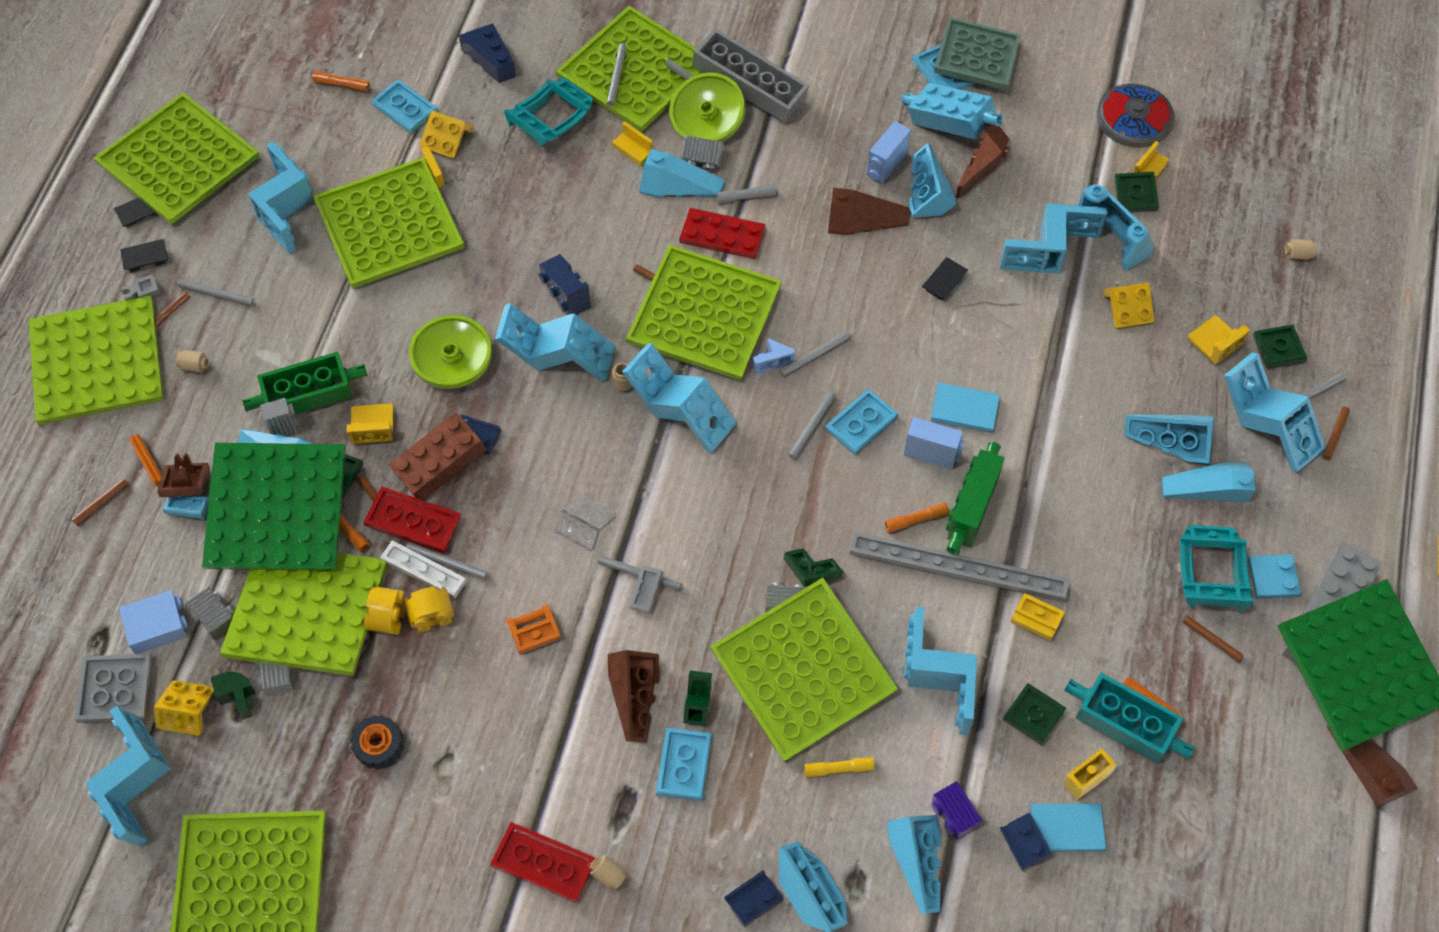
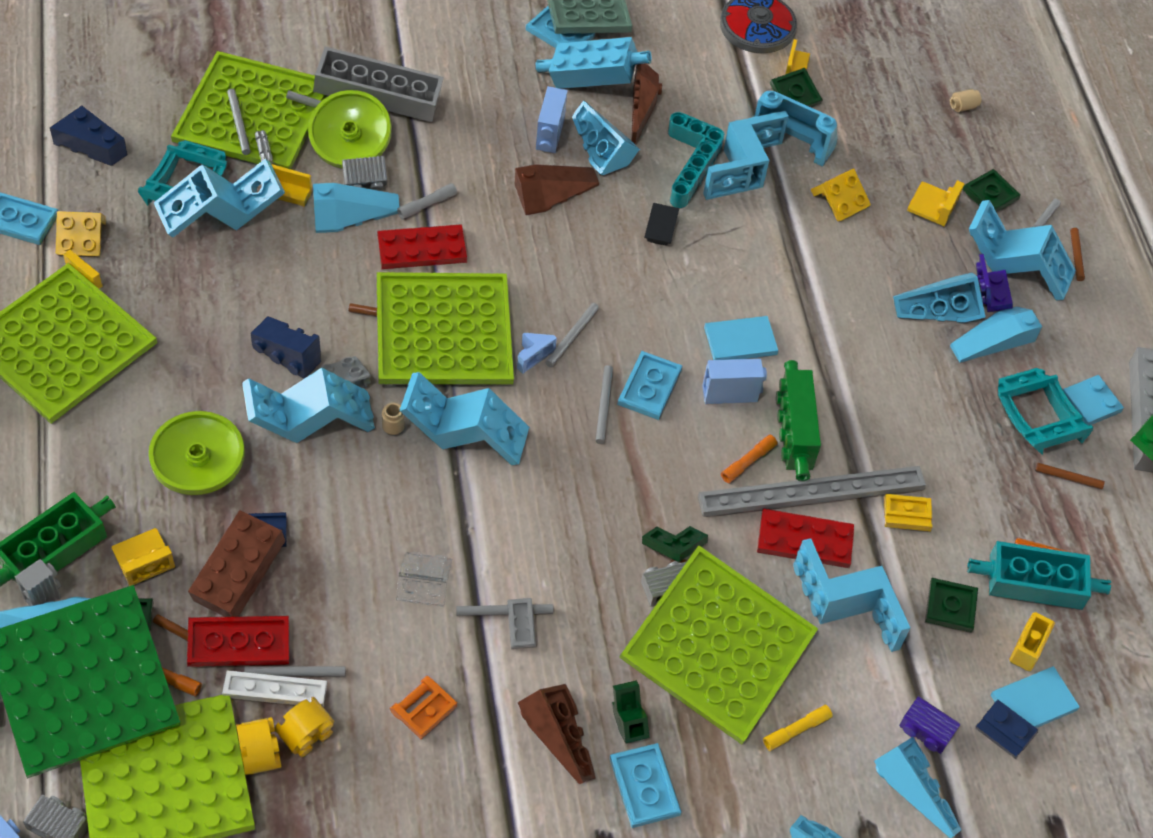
camera: 30 degrees left, 5 degrees down
none -> medium azure bracket [154,159,285,237]
none -> light grey axle [255,130,273,165]
none -> light grey hinge [314,356,371,388]
none -> teal beam [668,112,725,208]
none -> red plate [757,508,854,568]
none -> dark purple bracket [976,254,1013,312]

